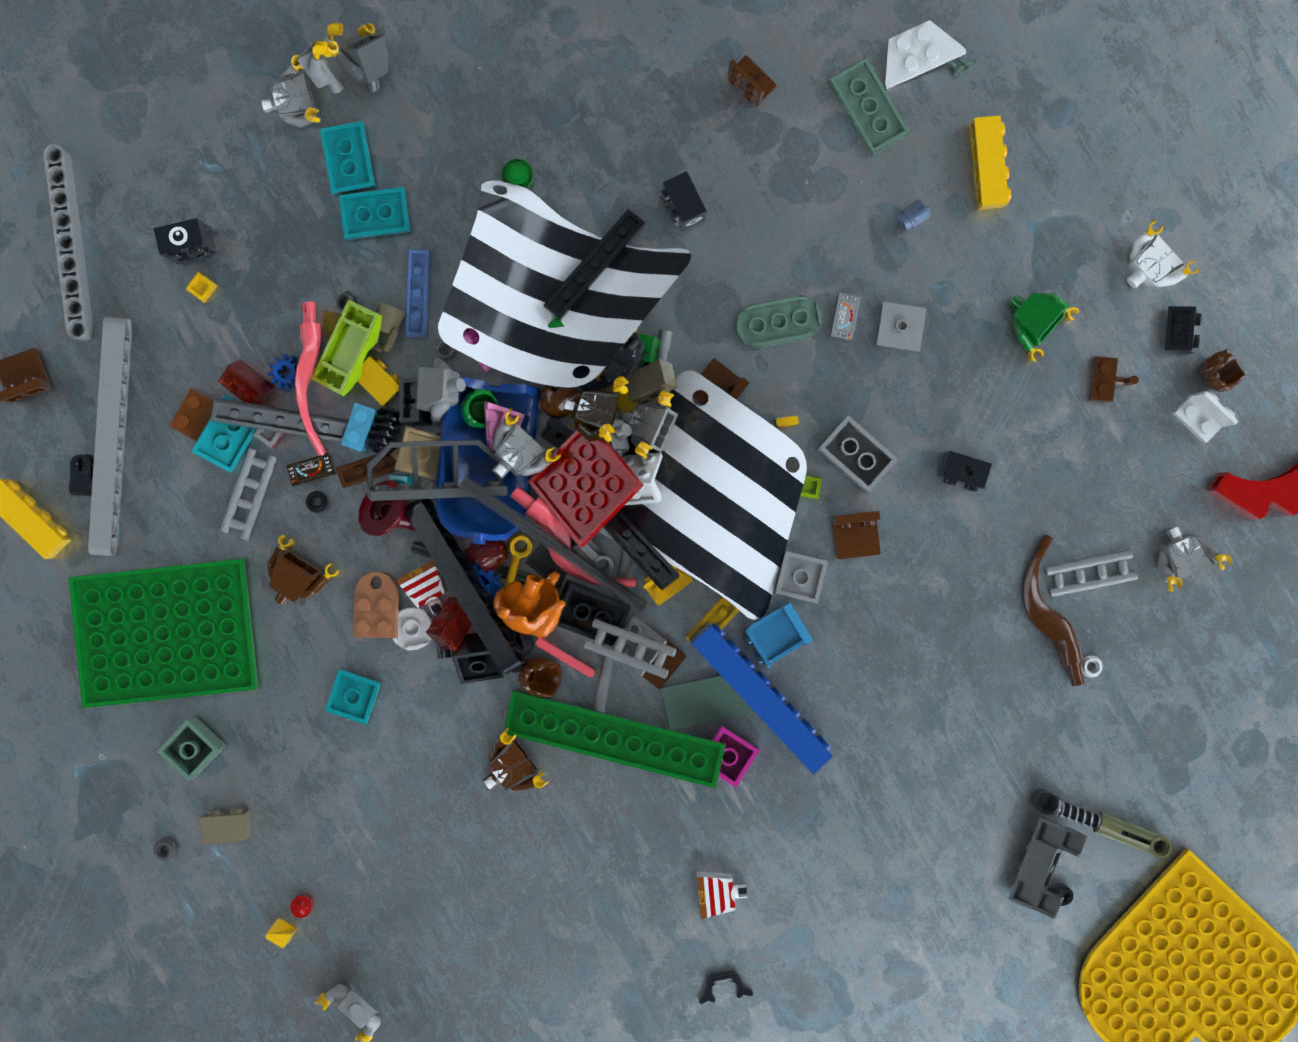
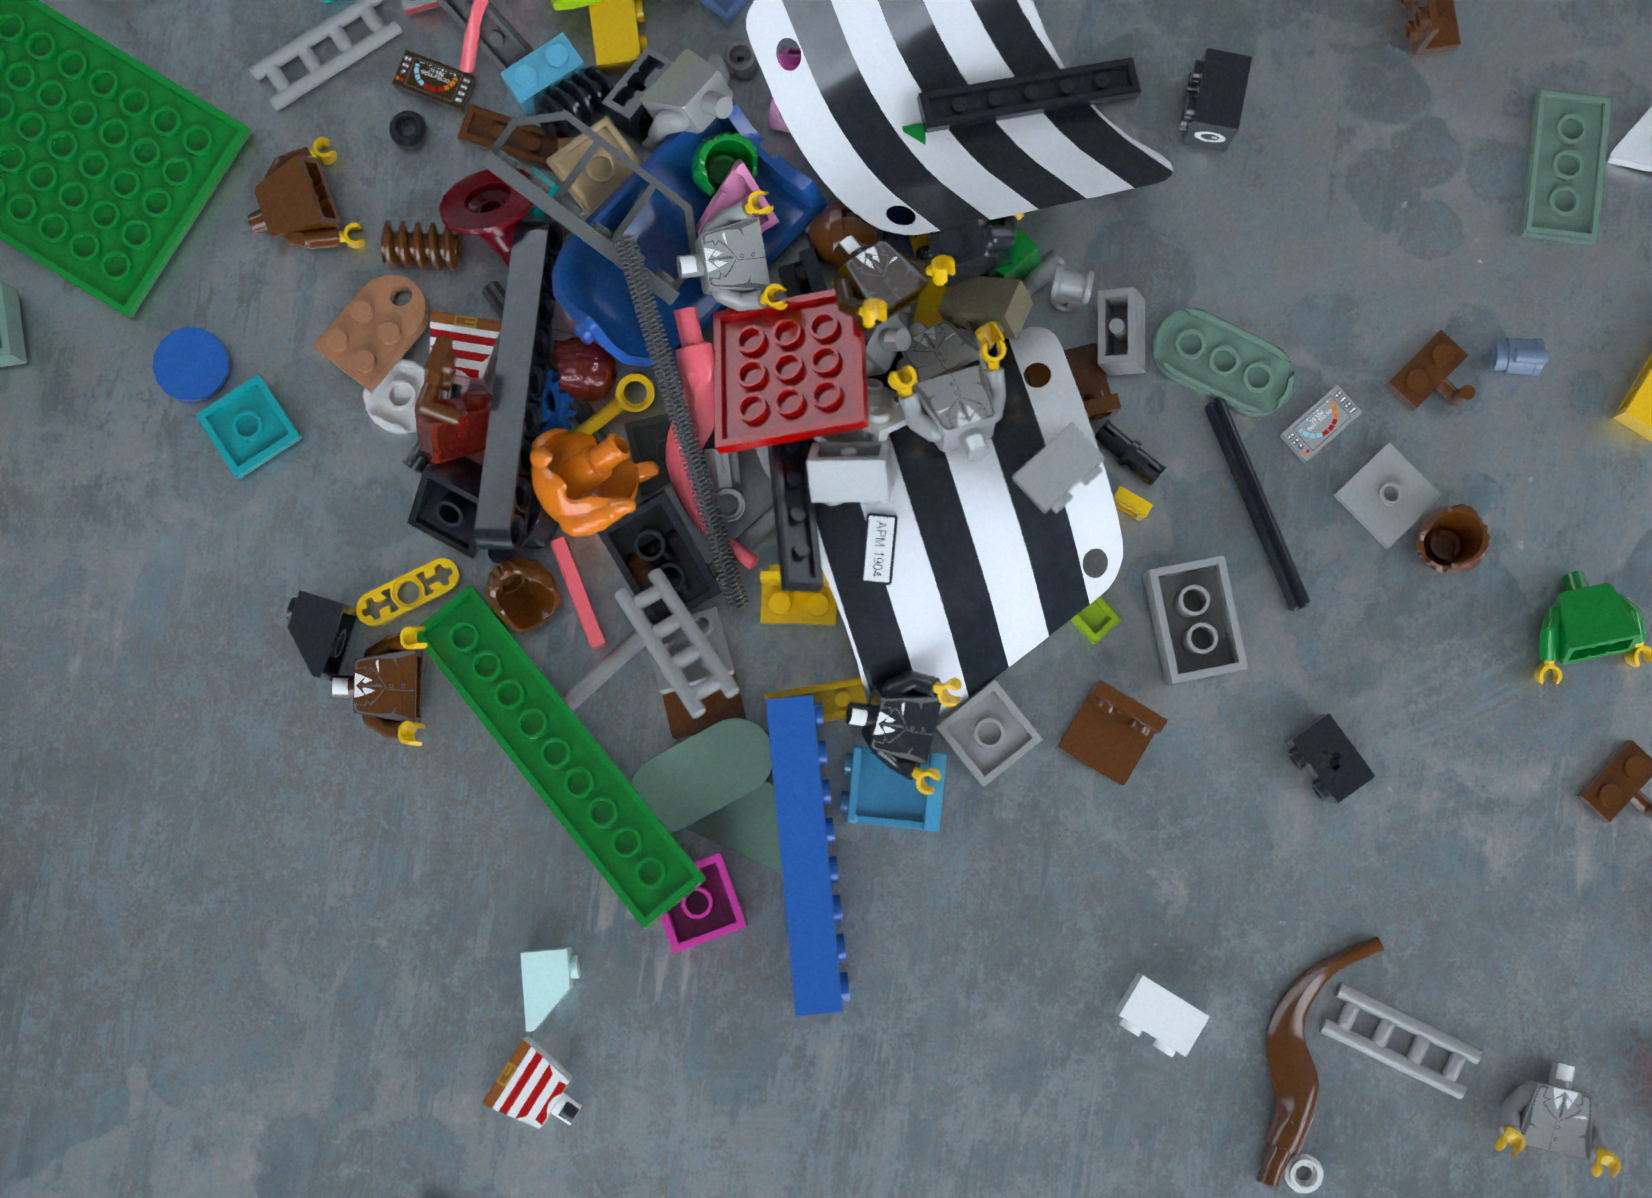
camera: 40 degrees right, 5 degrees down
none -> blue tile [153,327,230,403]
none -> black slope [286,590,358,681]
none -> yellow beam [356,558,462,627]
none -> reddish brown piece [381,220,463,272]
none -> reddish brown plate [415,334,463,426]
none -> light aqua slope [520,947,580,1032]
none -> sand green tile [631,718,772,832]
none -> brick [807,441,894,506]
none -> black torso [846,671,962,795]
none -> white sticker [861,513,898,585]
none -> light grey torso [888,340,1006,461]
none -> light grey brick [1013,422,1105,514]
none -> light grey connector [1050,263,1095,313]
none -> black pin [1094,419,1167,486]
none -> light grey brick [1098,287,1145,376]
none -> white brick [1114,973,1210,1058]
none -> black axle [1205,399,1310,611]
none -> reddish brown plate [1386,330,1475,411]
none -> reddish brown hair [1414,504,1491,574]

